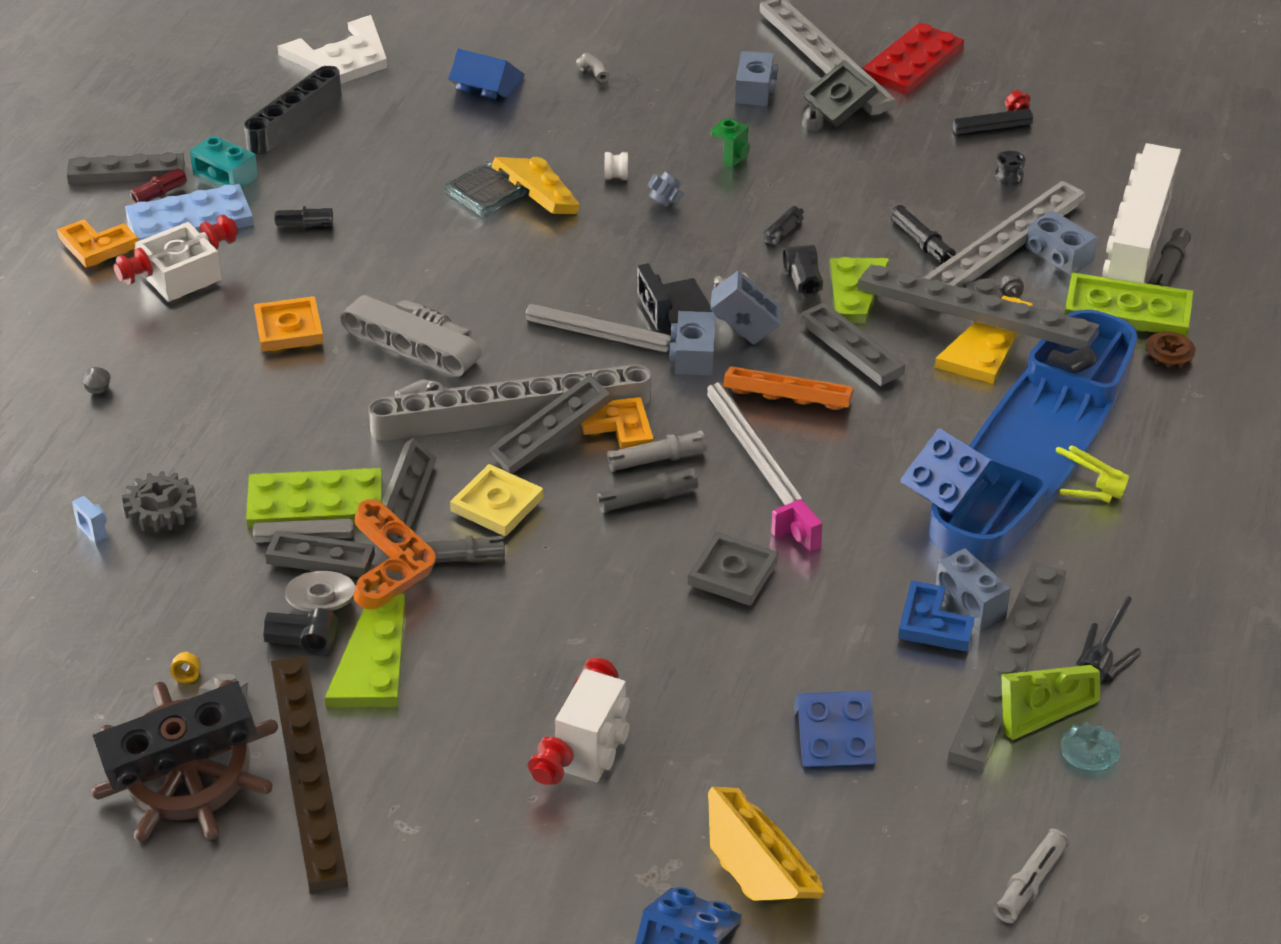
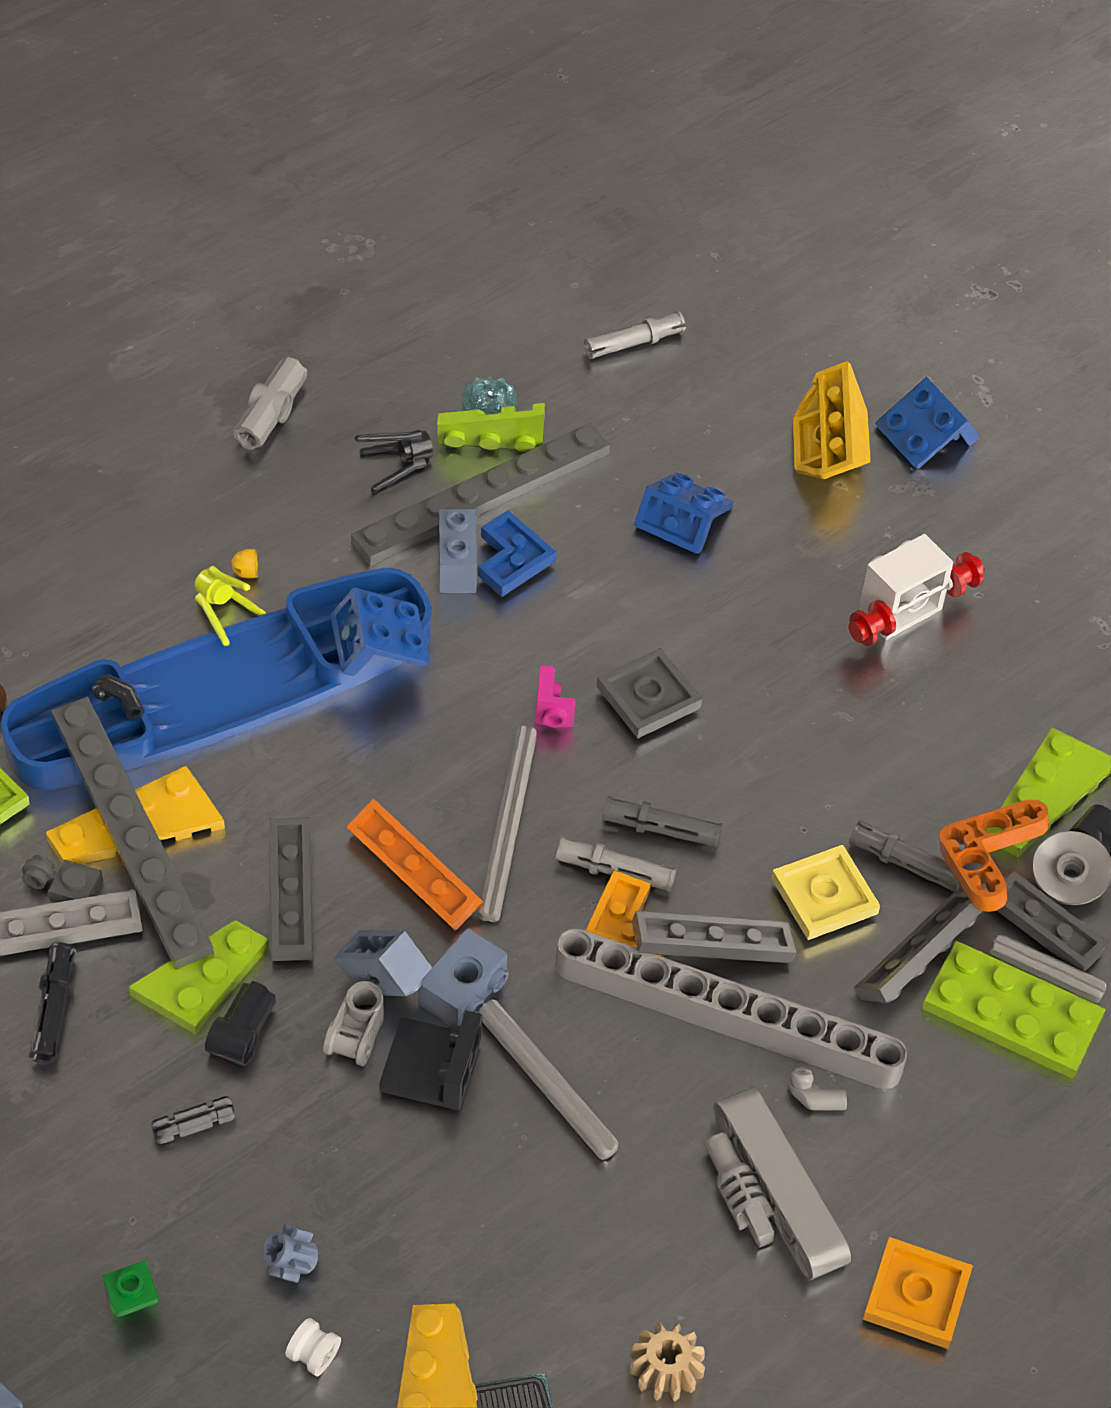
camera: 150 degrees left, 10 degrees up
none -> yellow hinge [231,549,258,578]
none -> light grey piece [233,357,307,450]
none -> tan gear [629,1321,705,1402]

